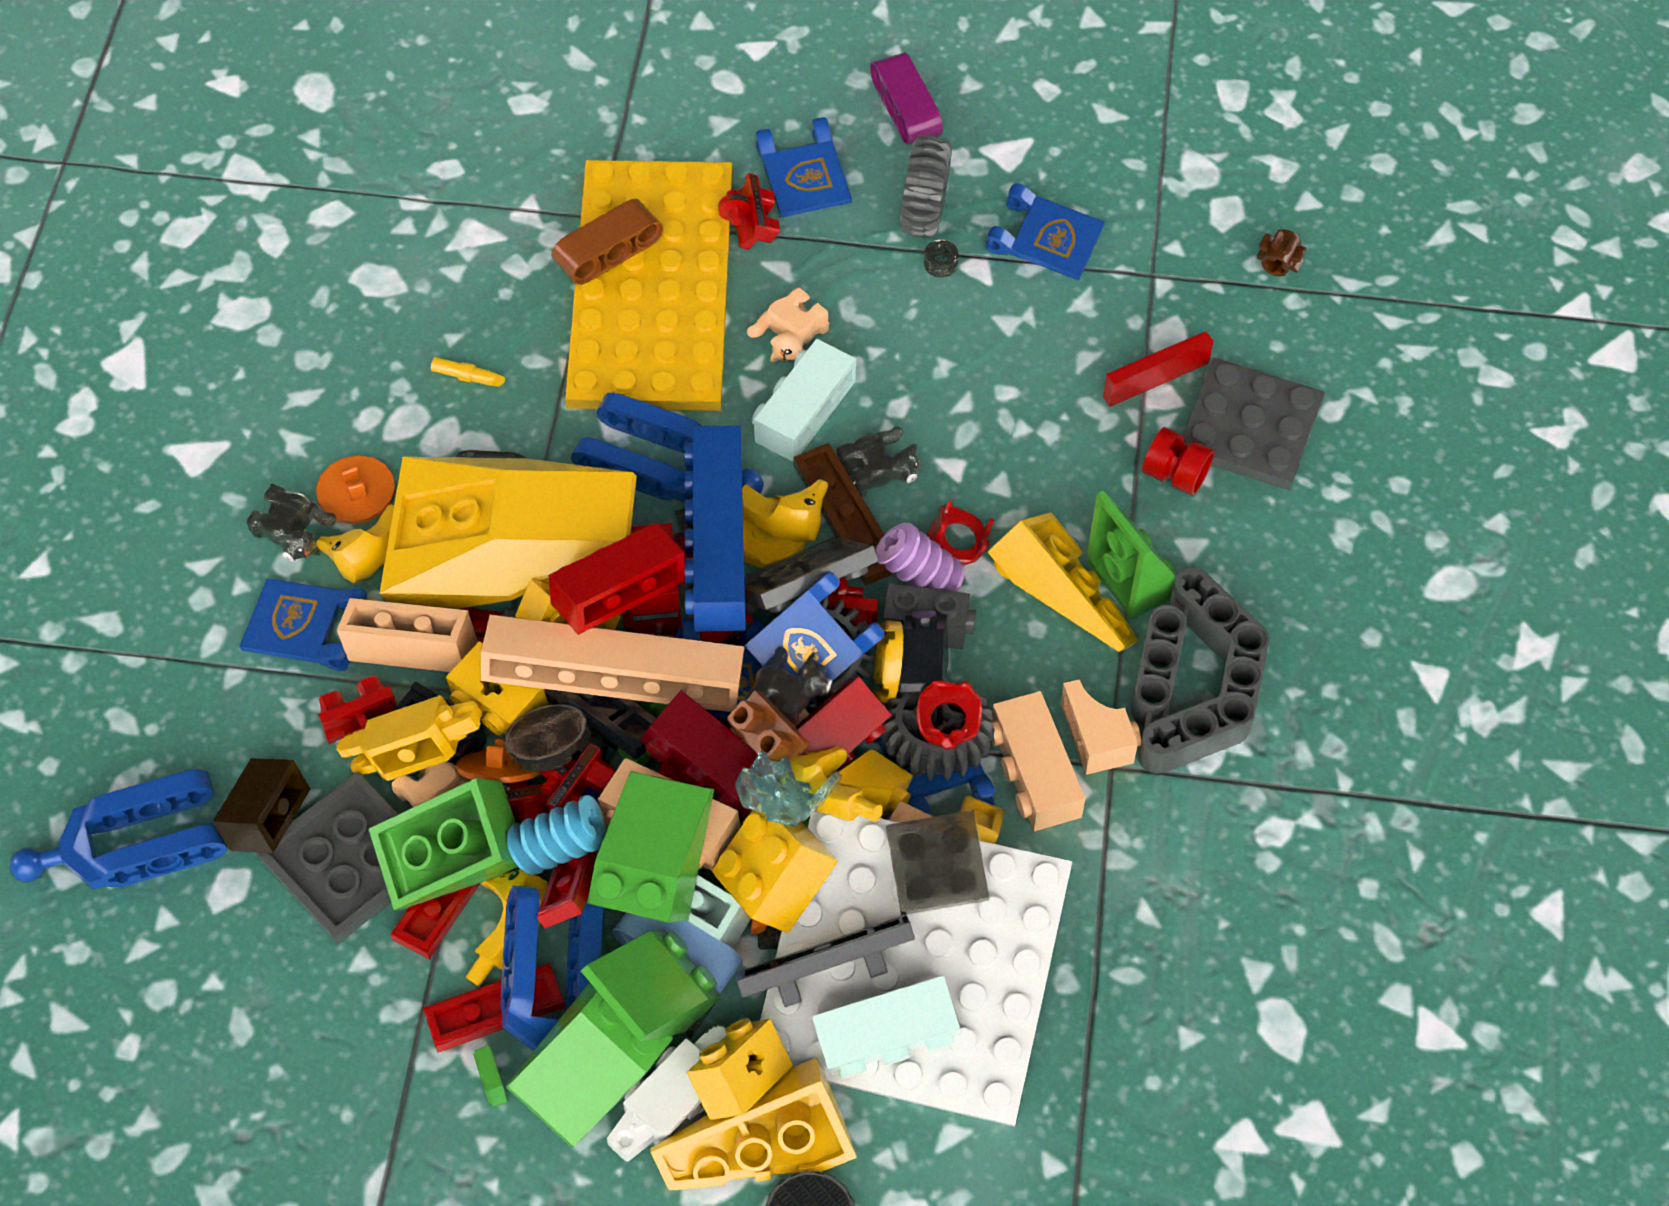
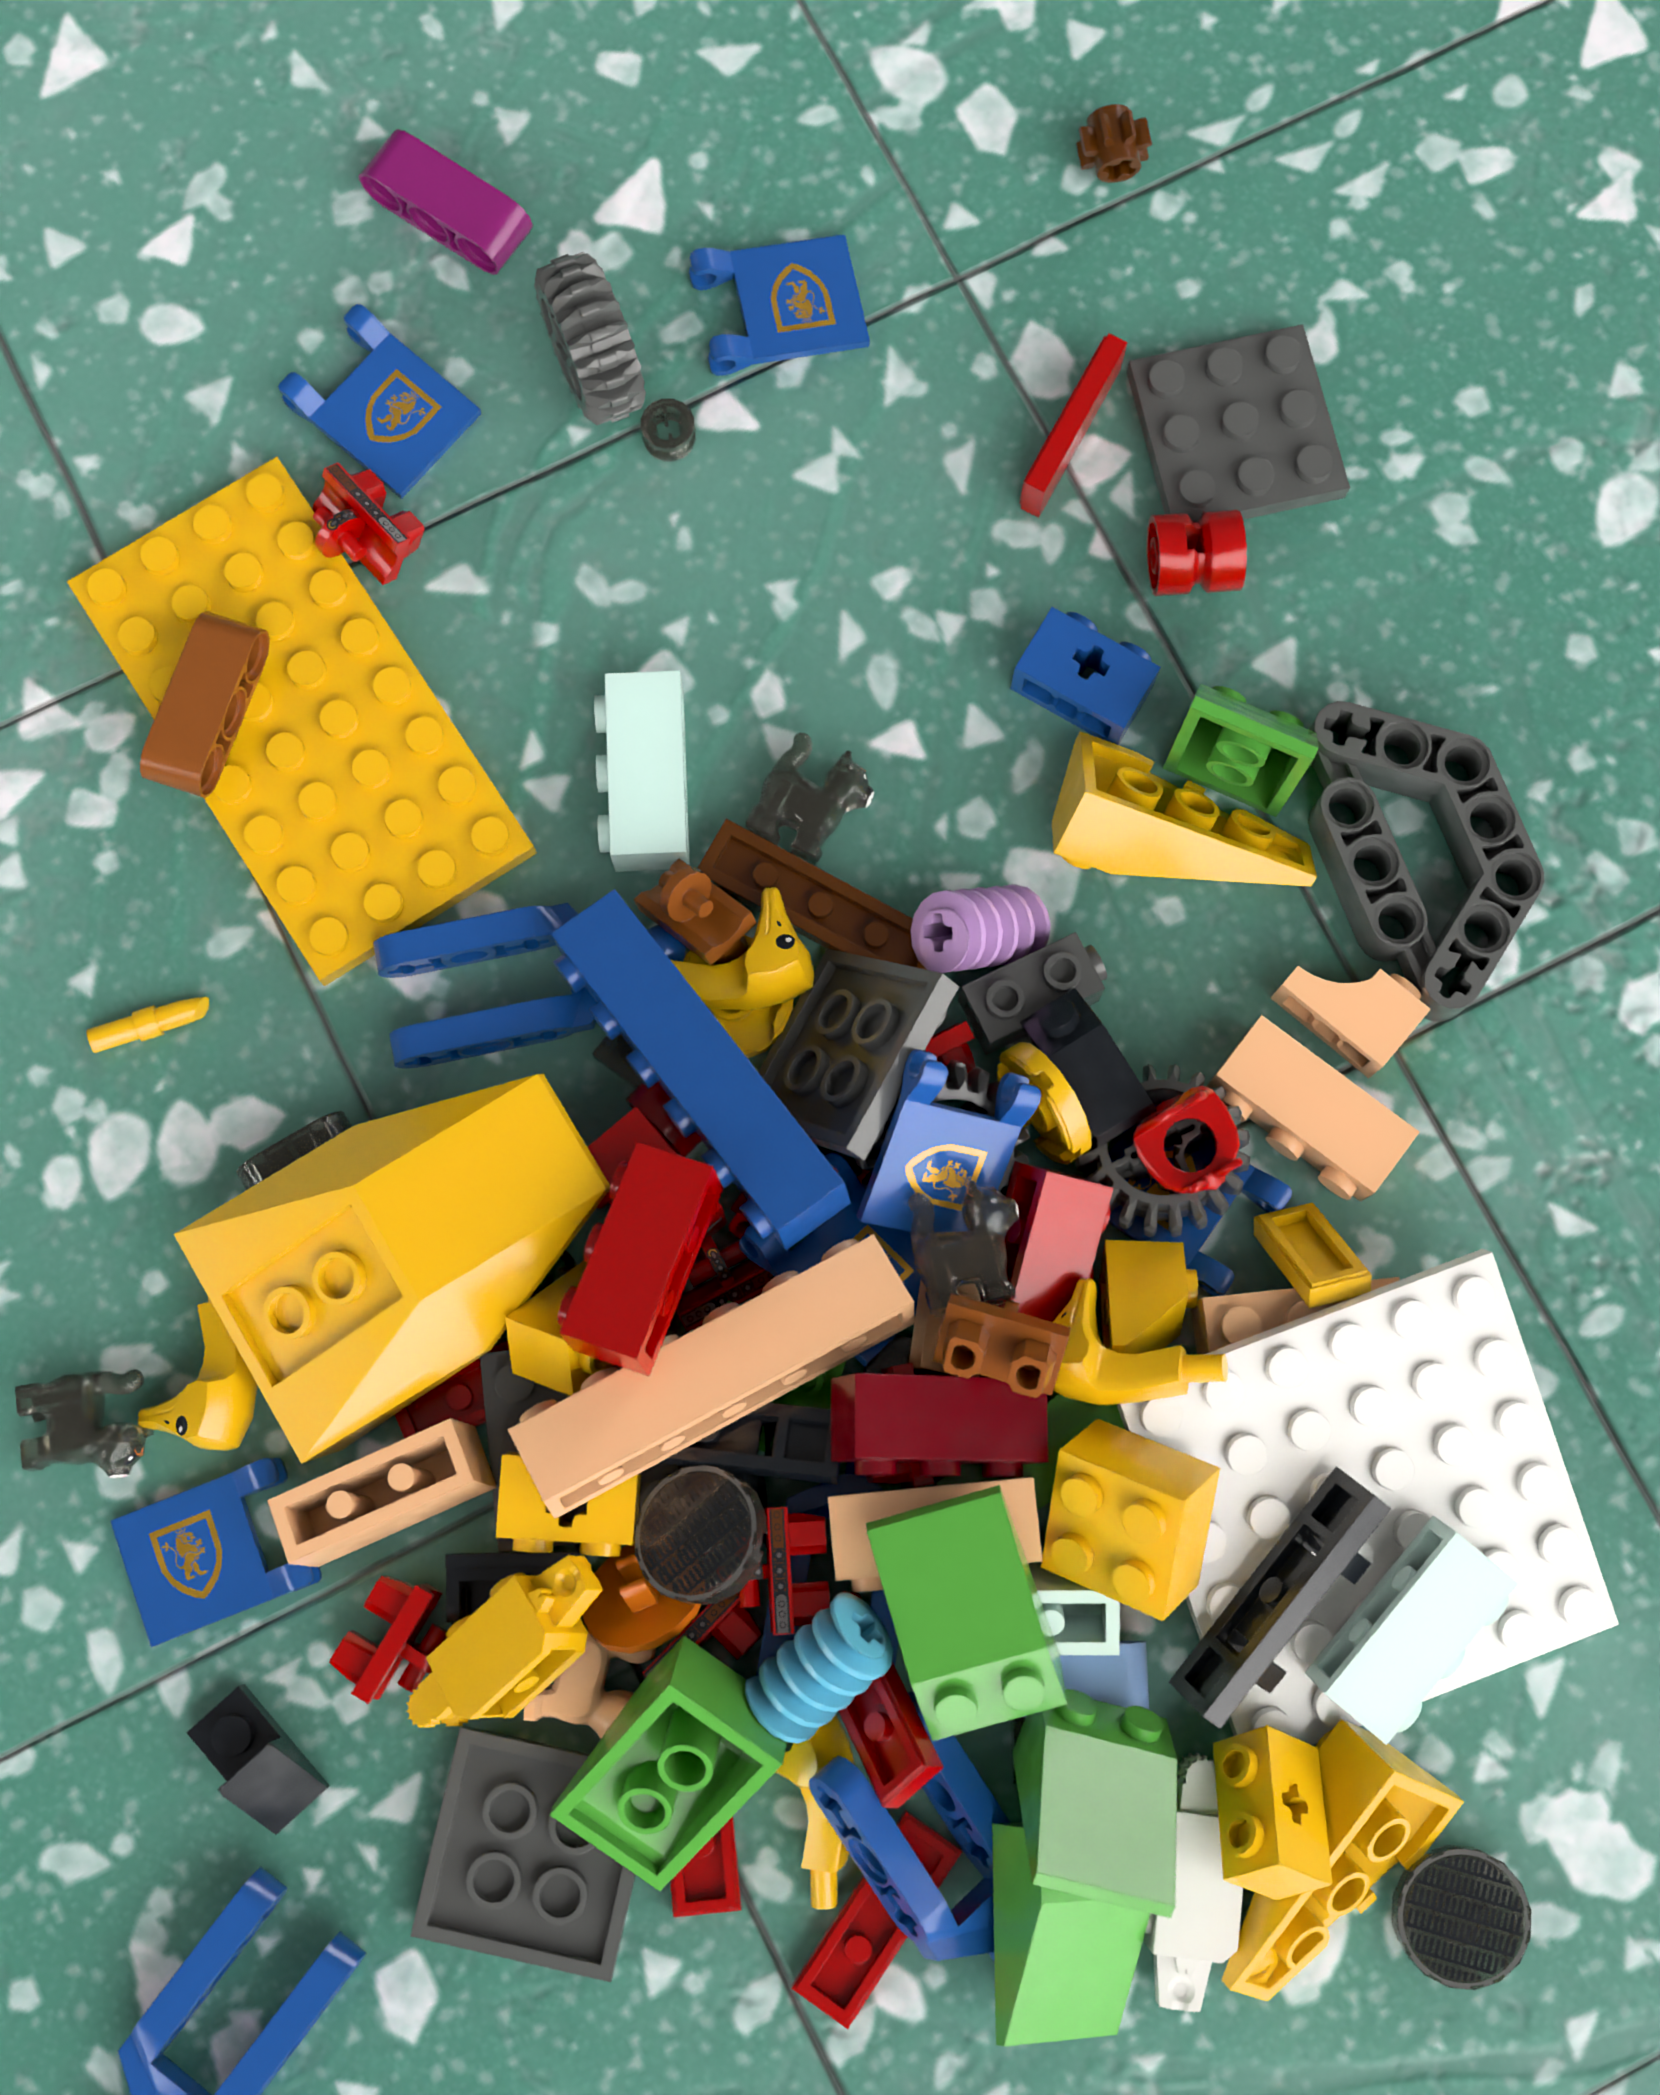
camera: 35 degrees left, 20 degrees up
dark brown brick [212,758,310,853] -> none
orange piece [316,455,396,524] -> none
bright green tile [473,1045,508,1107] -> none
clear light blue piece [735,751,842,827] -> none
light nougat animal [747,287,829,362] -> none
clear smoke plate [885,810,989,916] -> none
red piece [927,500,994,566] -> none
none -> black slope [187,1684,330,1835]
none -> dark orange hips [633,858,757,966]
none -> blue brick [1010,607,1161,745]

